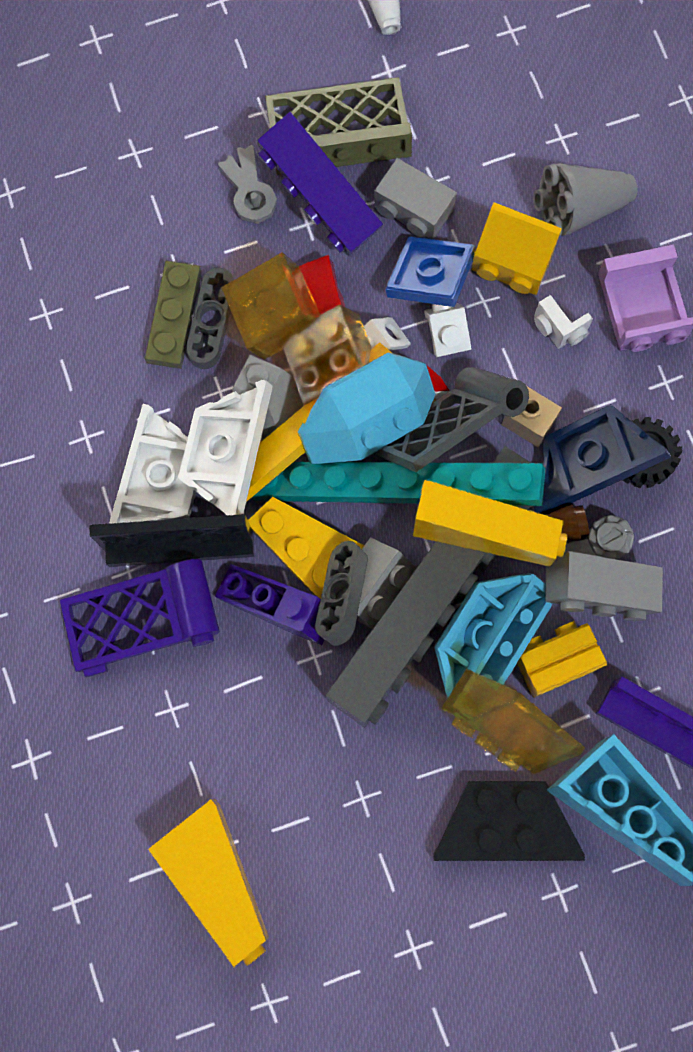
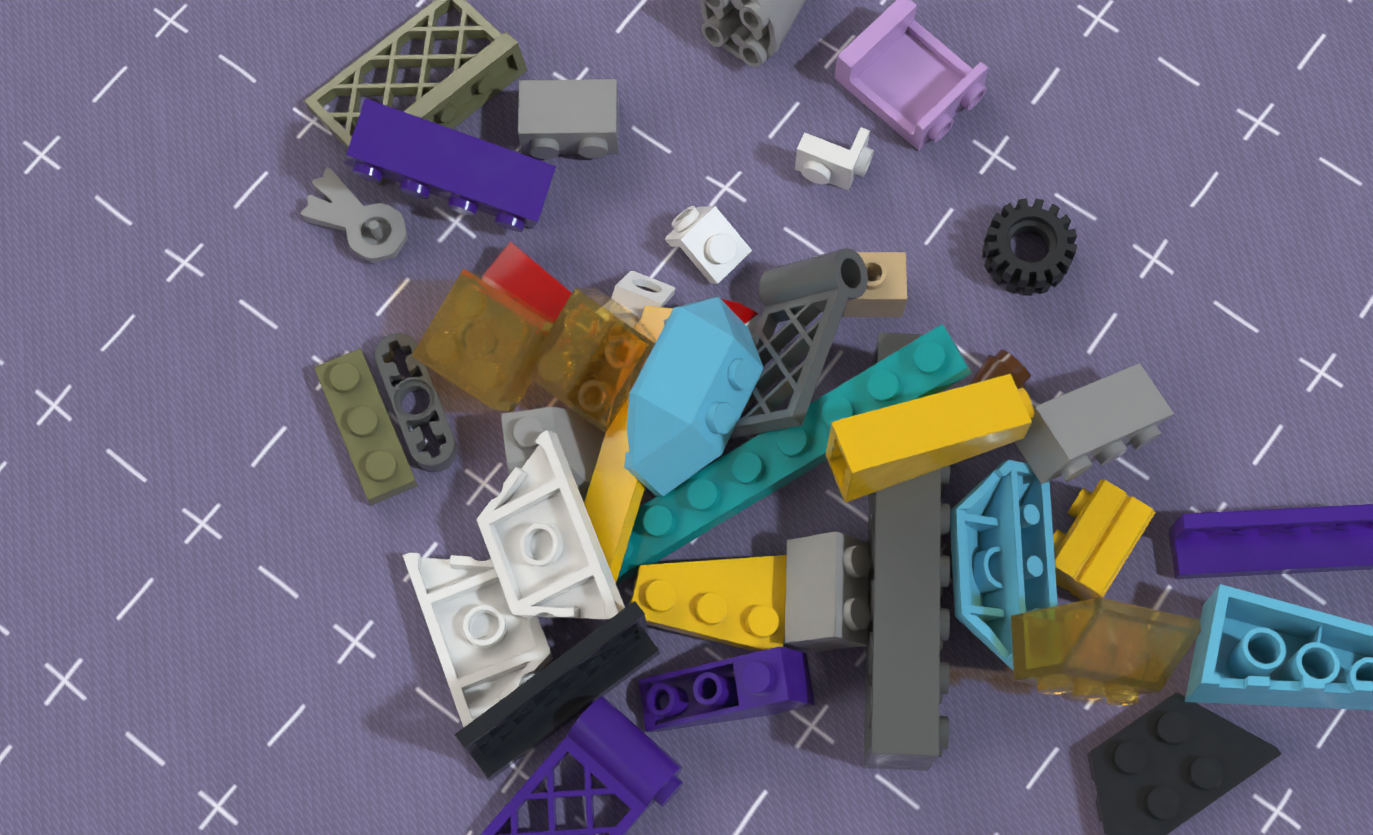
camera: 35 degrees left, 5 degrees down
dark grey beam [315,541,368,646] -> none
blue plate [385,236,476,307] -> none
yellow slope [471,202,562,295] -> none
dark blue wing [534,404,671,515] -> none
light grey piece [564,515,634,560] -> none

